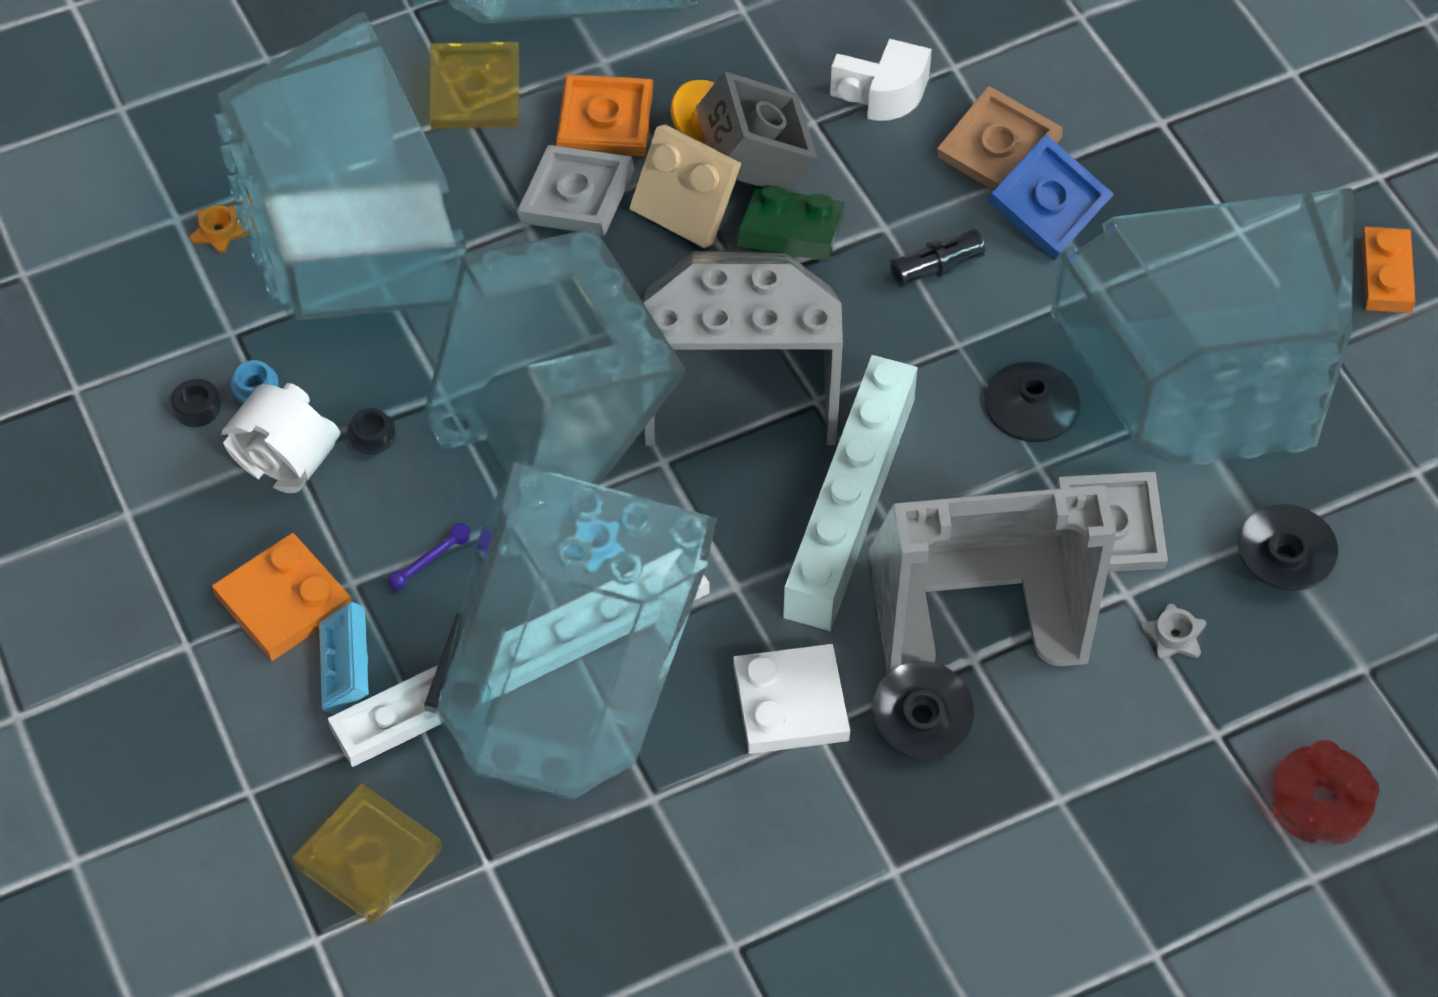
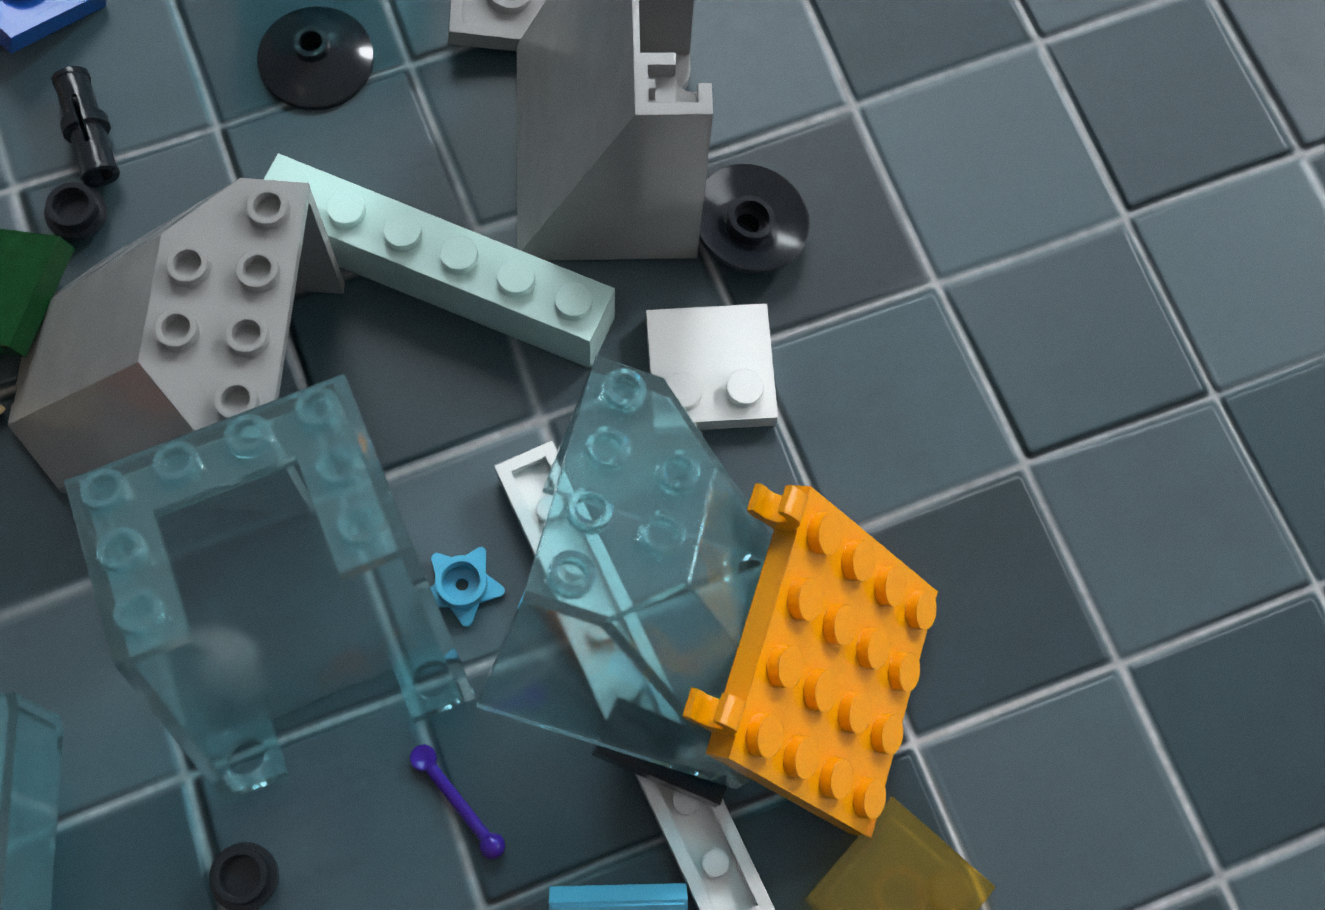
camera: 90 degrees left, 15 degrees up
none -> black plate [44,182,108,242]
none -> light orange plate [682,483,938,838]

